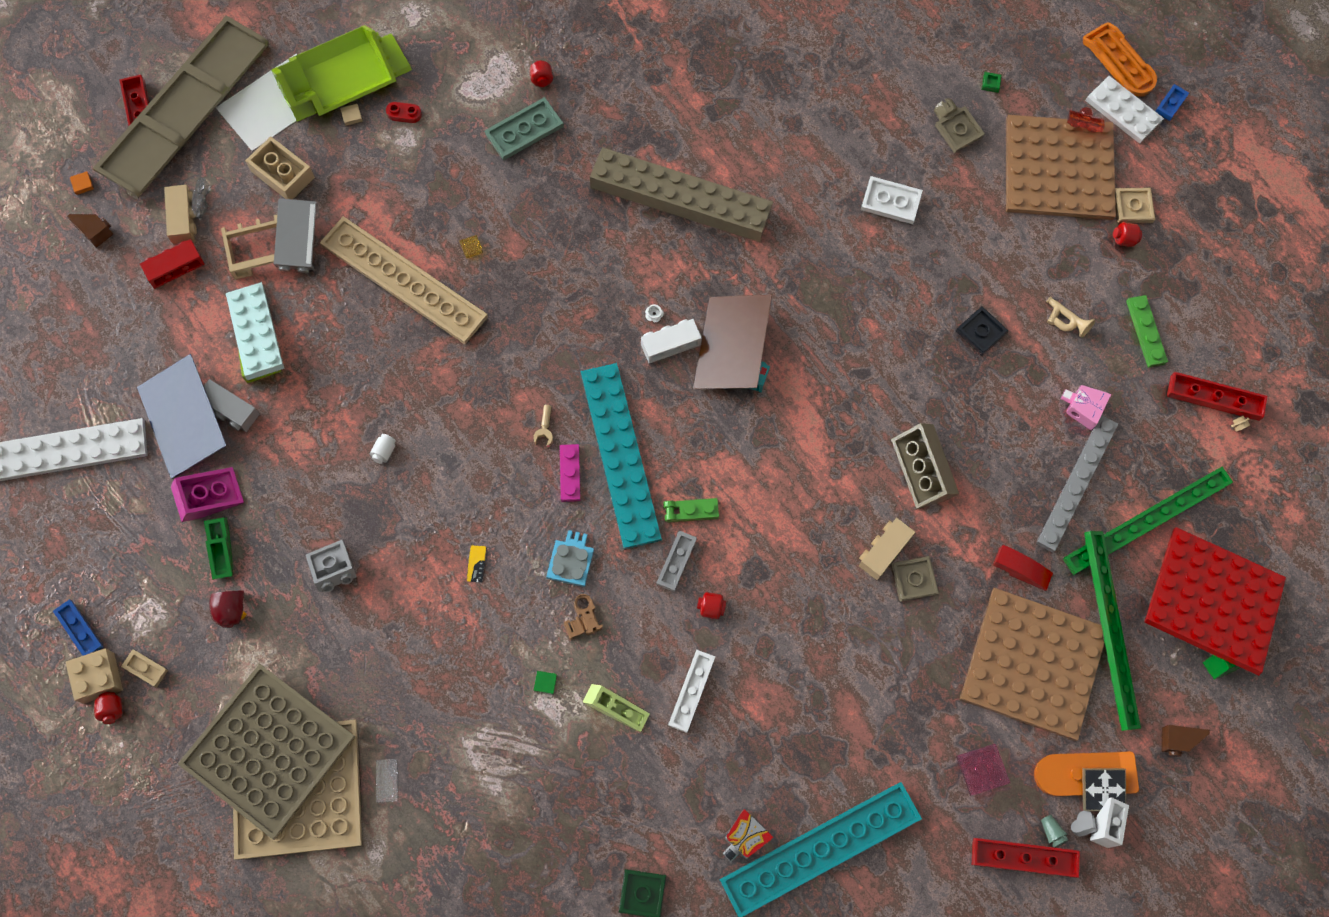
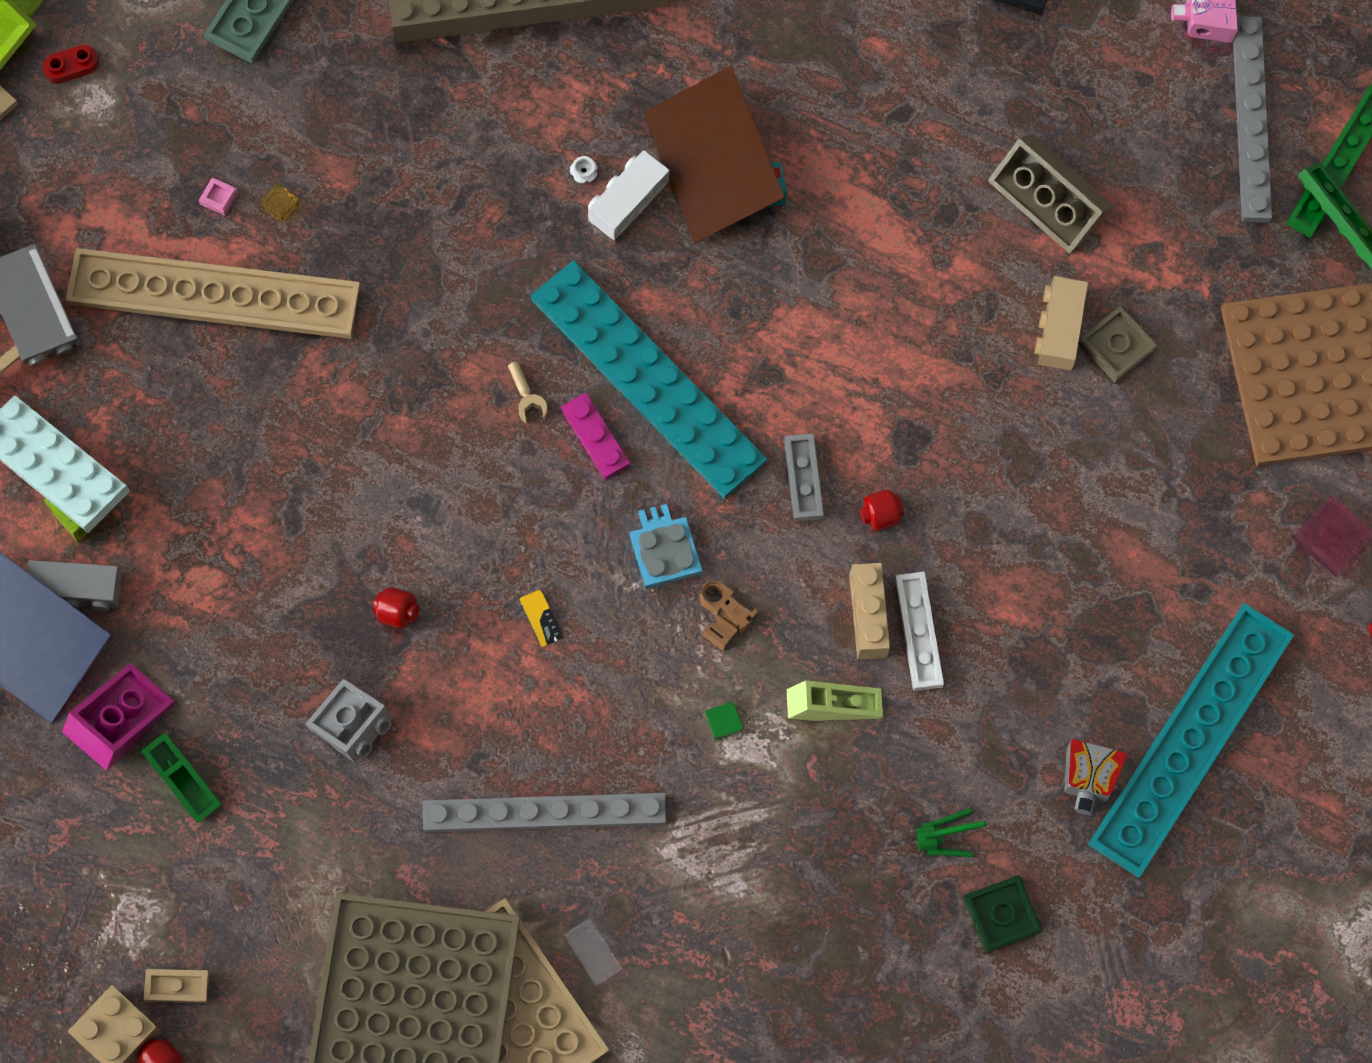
camera: 30 degrees left, 0 degrees up
blue plate [53,599,104,656] -> none
dark red piece [209,590,247,628] -> none
white brick [370,434,396,464] -> none
bright green plate [663,498,719,522] -> none
red slope [993,544,1053,591] -> none
none -> bright pink tile [199,177,238,216]
none -> red head [373,587,420,629]
none -> light grey plate [423,793,666,833]
none -> tan brick [849,563,890,660]
none -> green plant [915,808,987,857]

